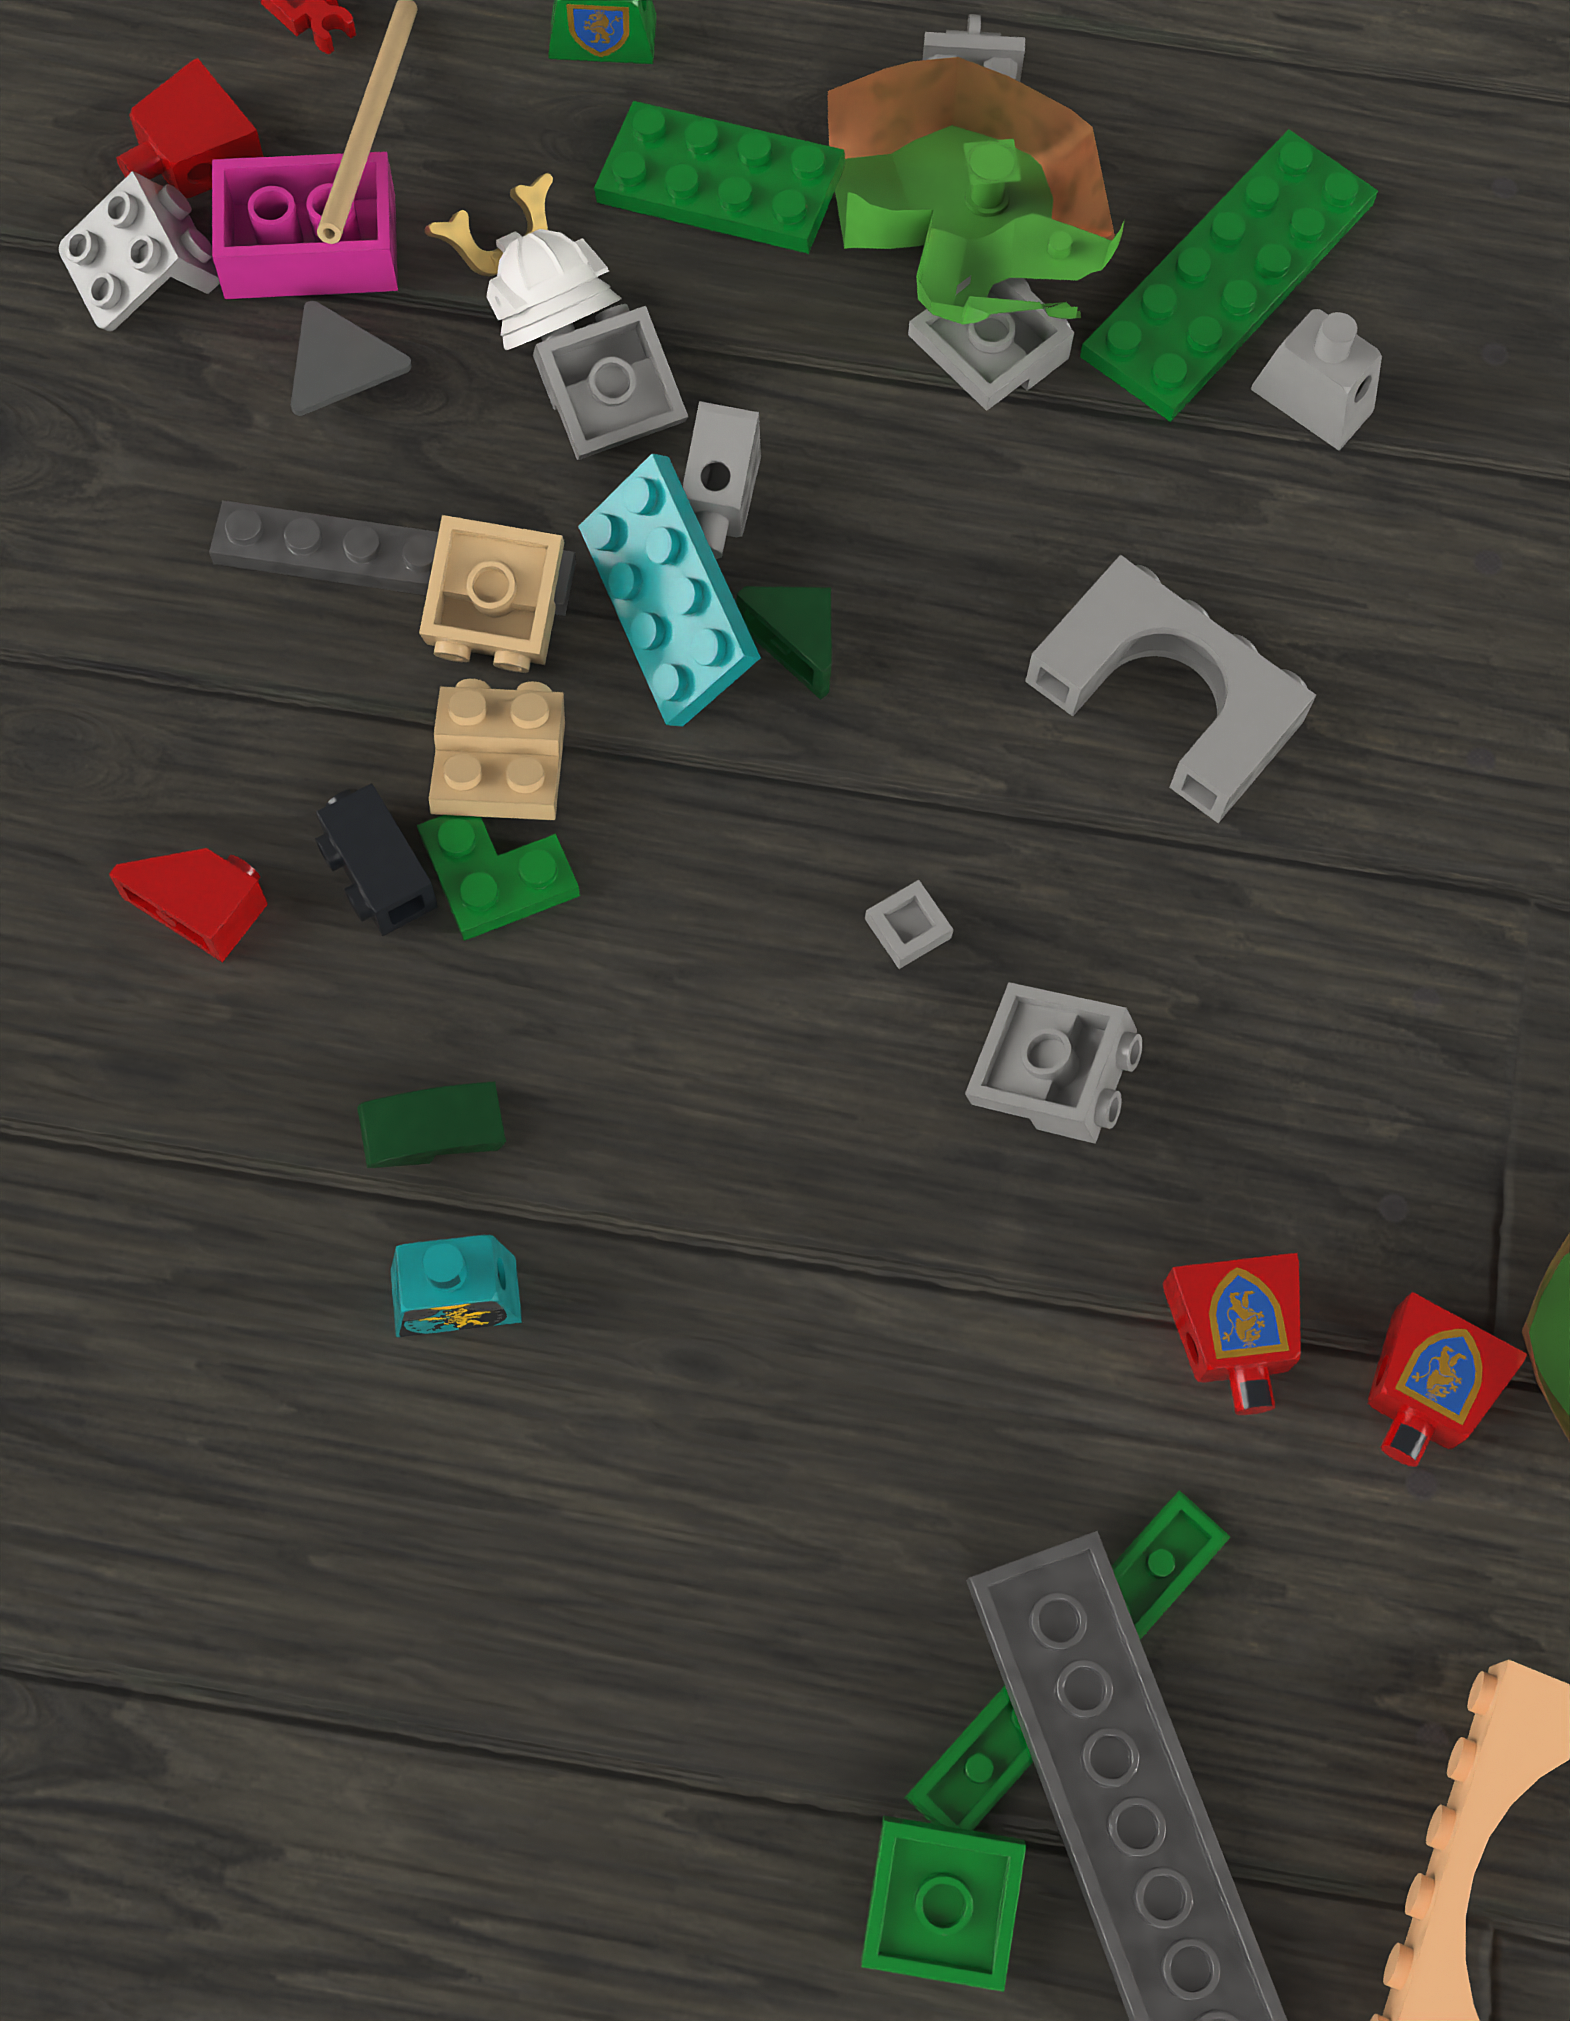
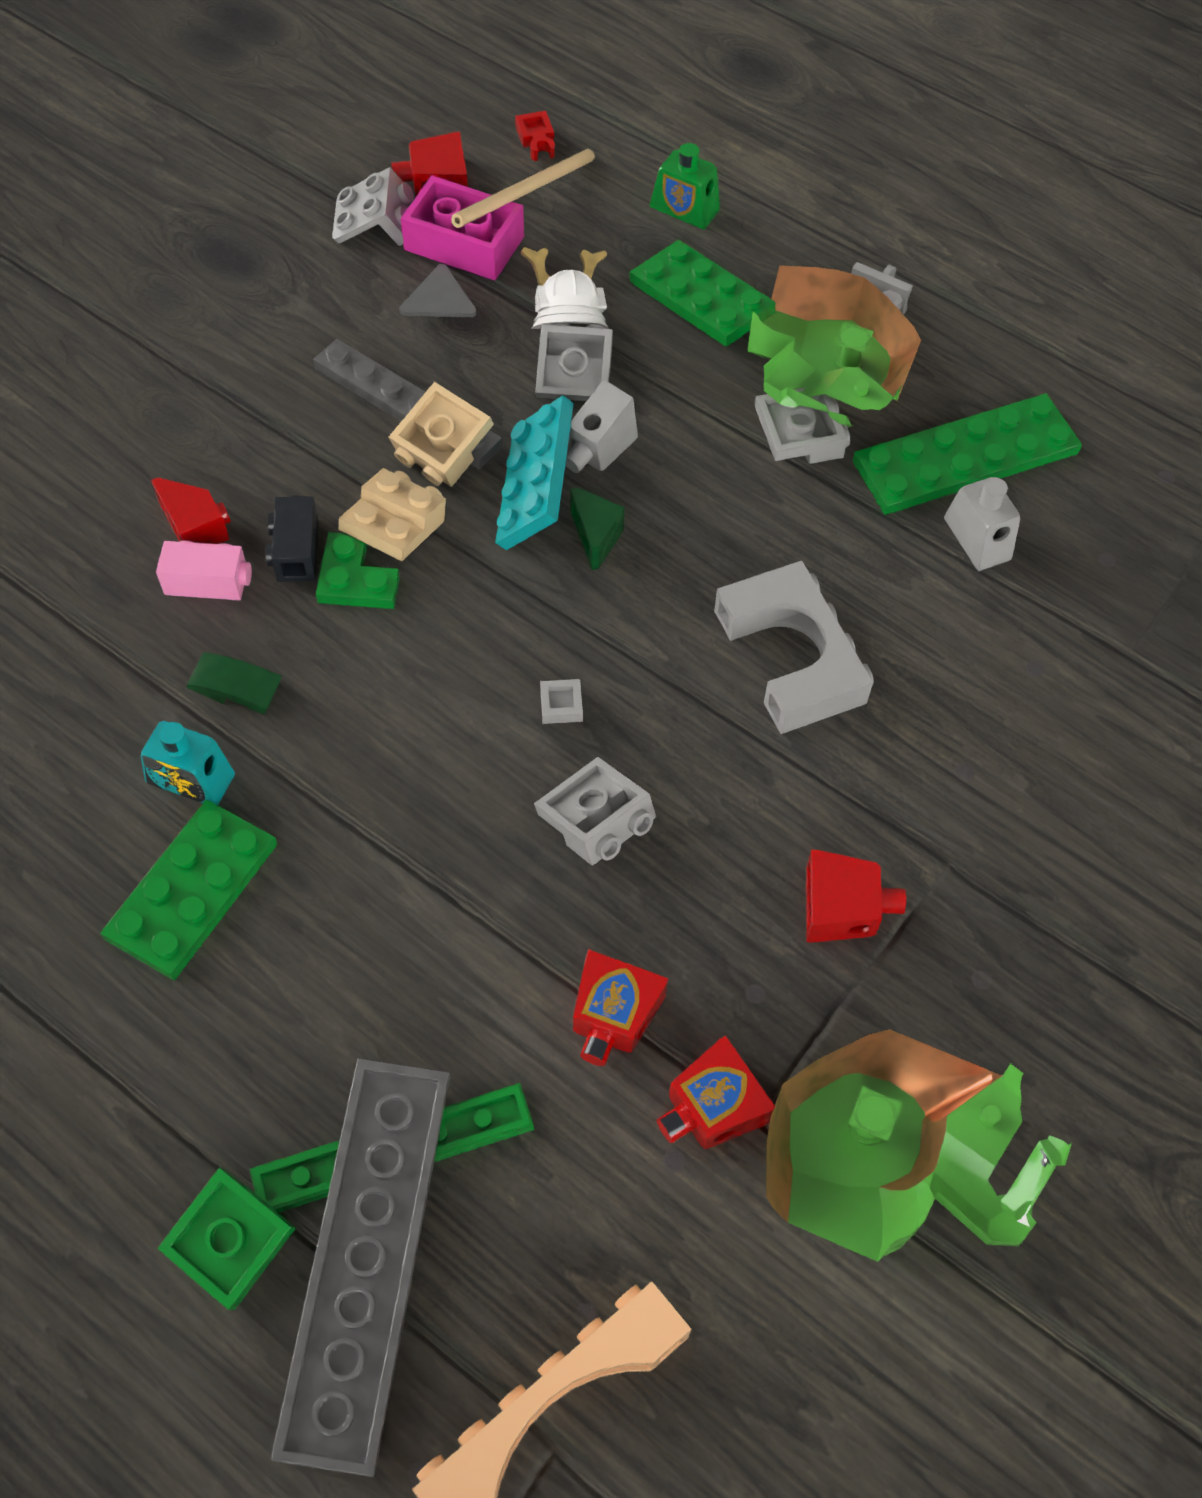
camera: 30 degrees right, 10 degrees down
none -> green plate [100,799,278,981]
none -> bright pink brick [156,541,252,600]
none -> red torso [806,849,906,943]

